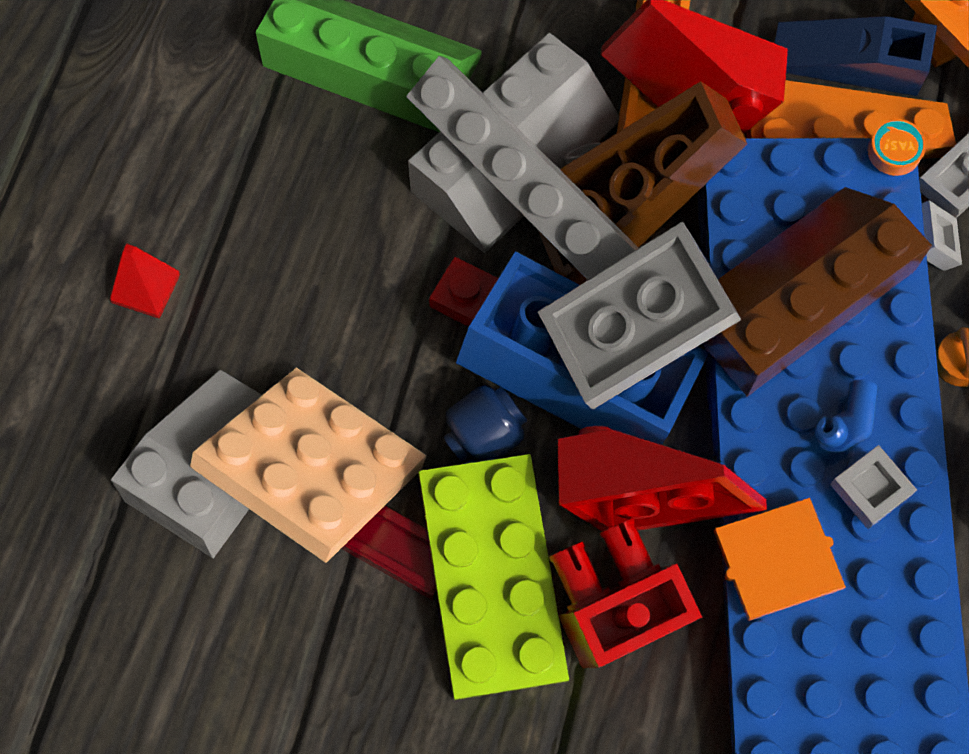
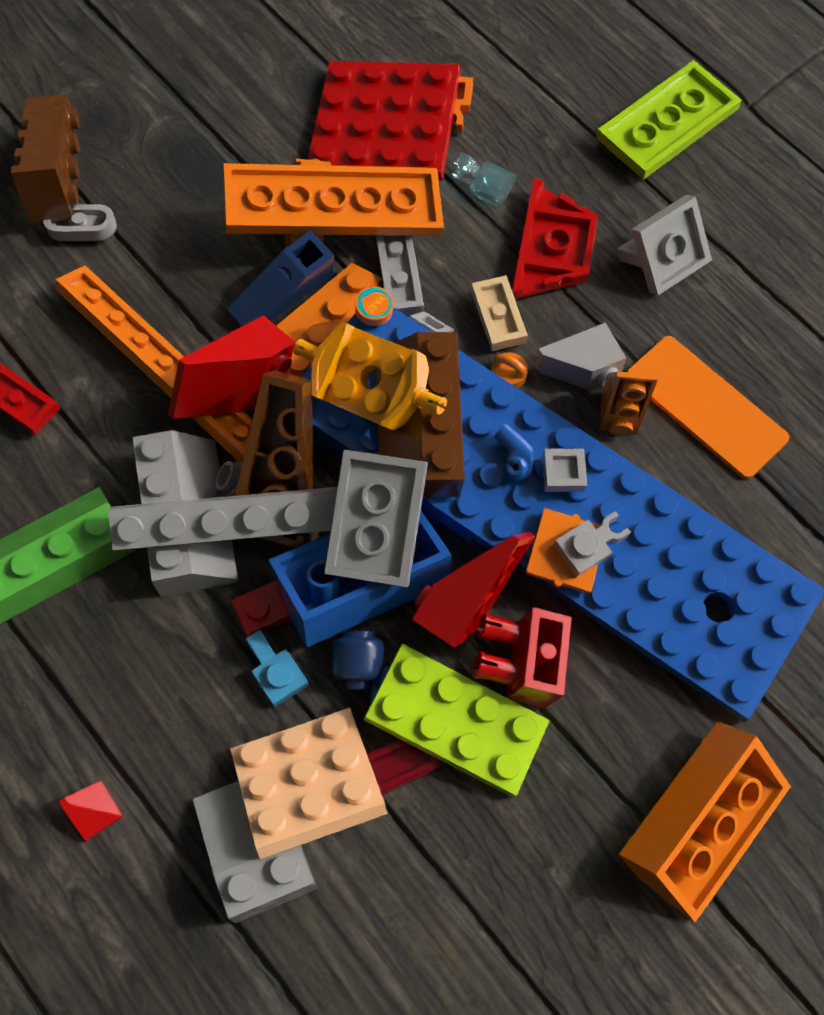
camera: 55 degrees left, 0 degrees up
none -> dark azure plate [246,630,309,708]
none -> light orange plate [293,321,447,431]
none -> light grey plate [553,511,631,578]

